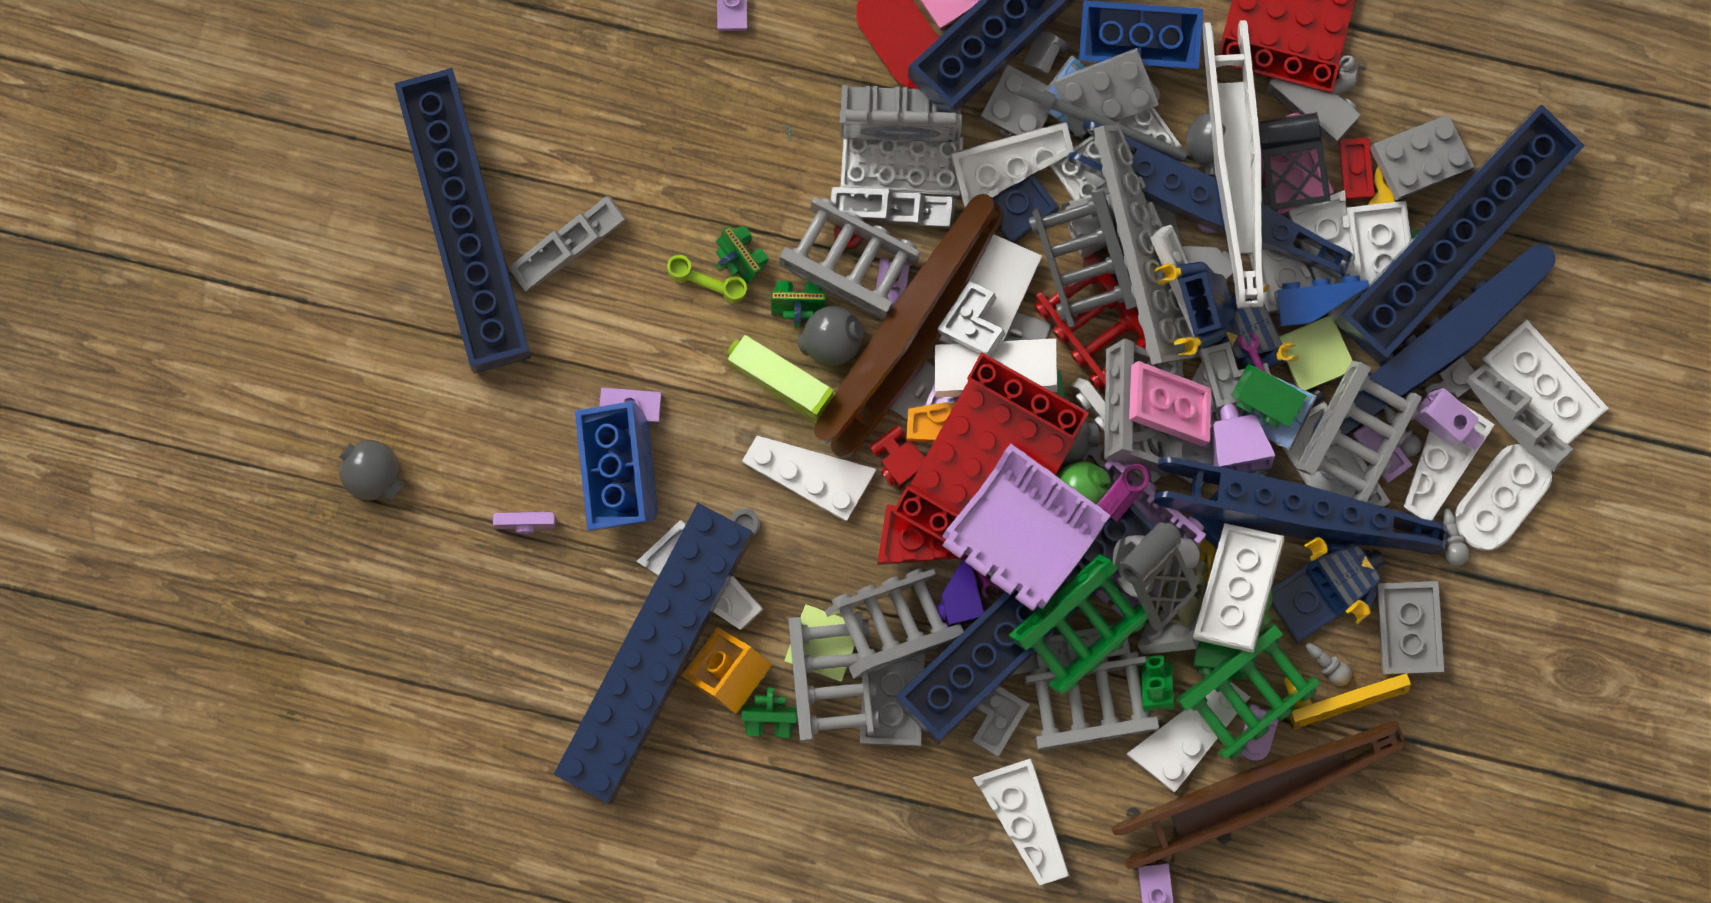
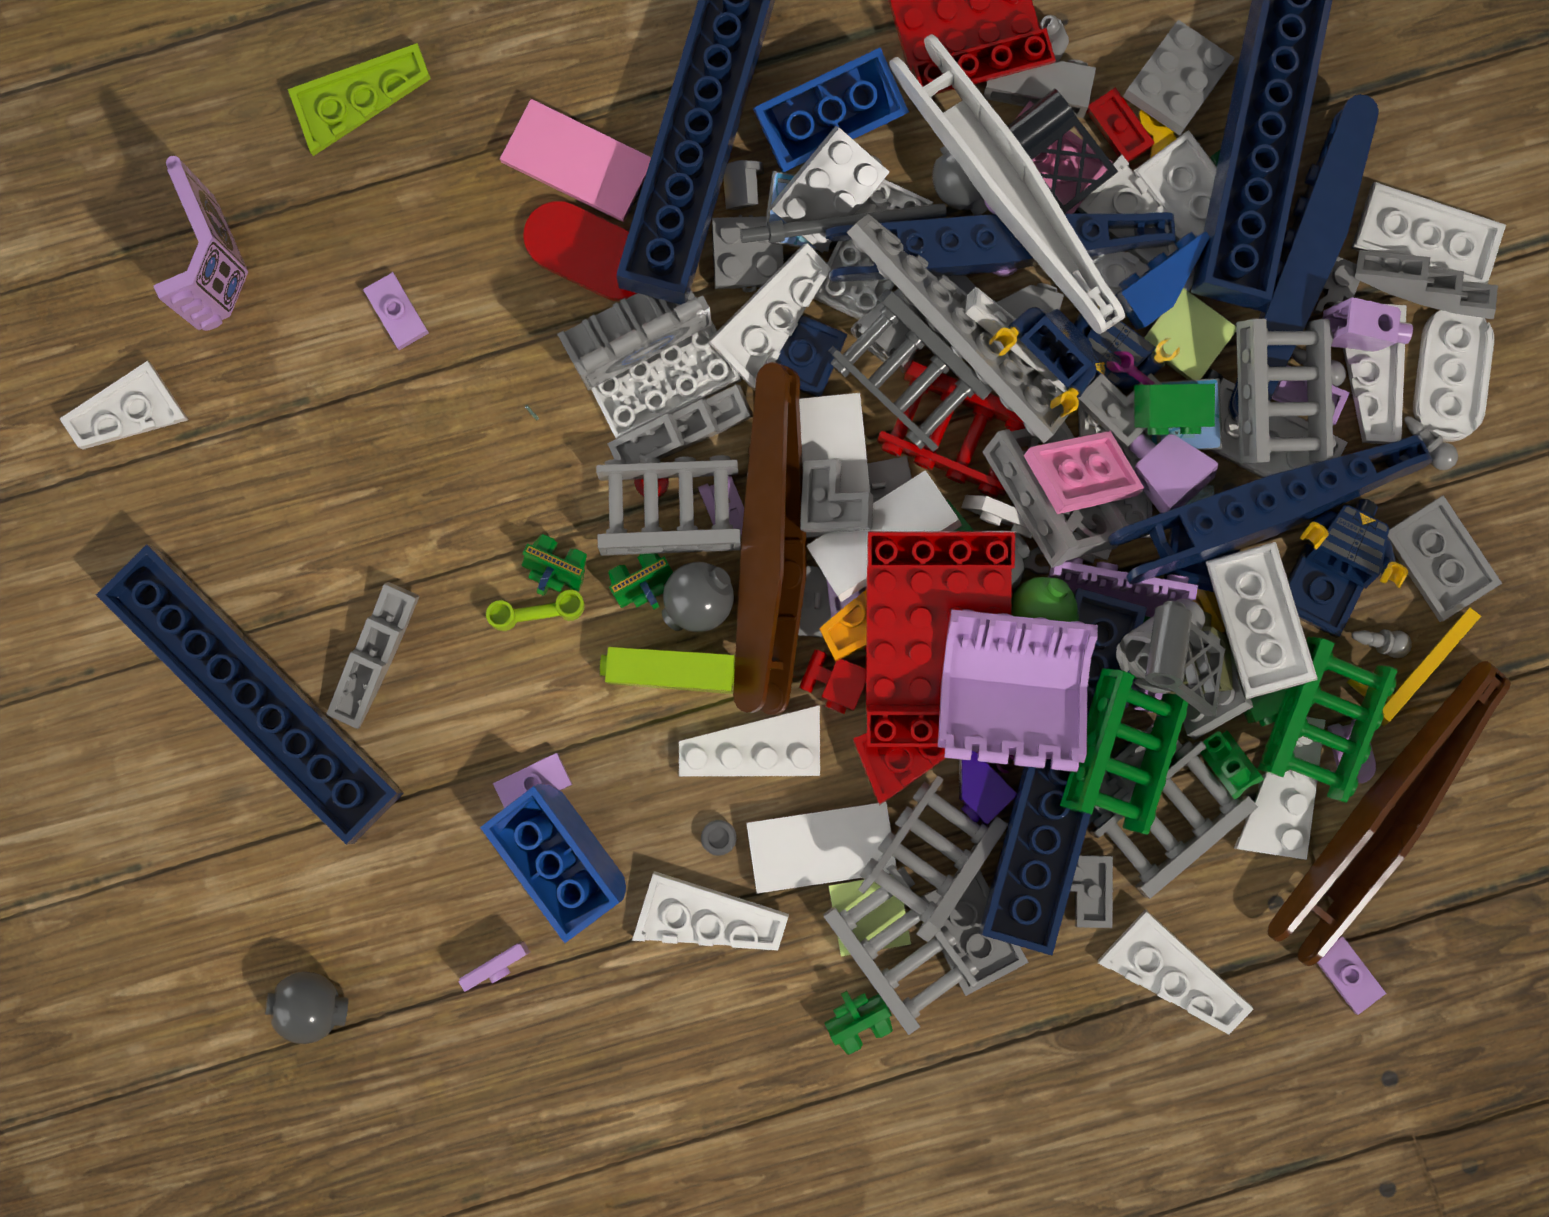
camera: 30 degrees left, 5 degrees up
dark blue brick [554,502,754,804] -> none
light orange slope [681,627,772,714] -> none
magenta piece [1097,464,1151,522] -> none
none -> white tile [747,802,897,893]

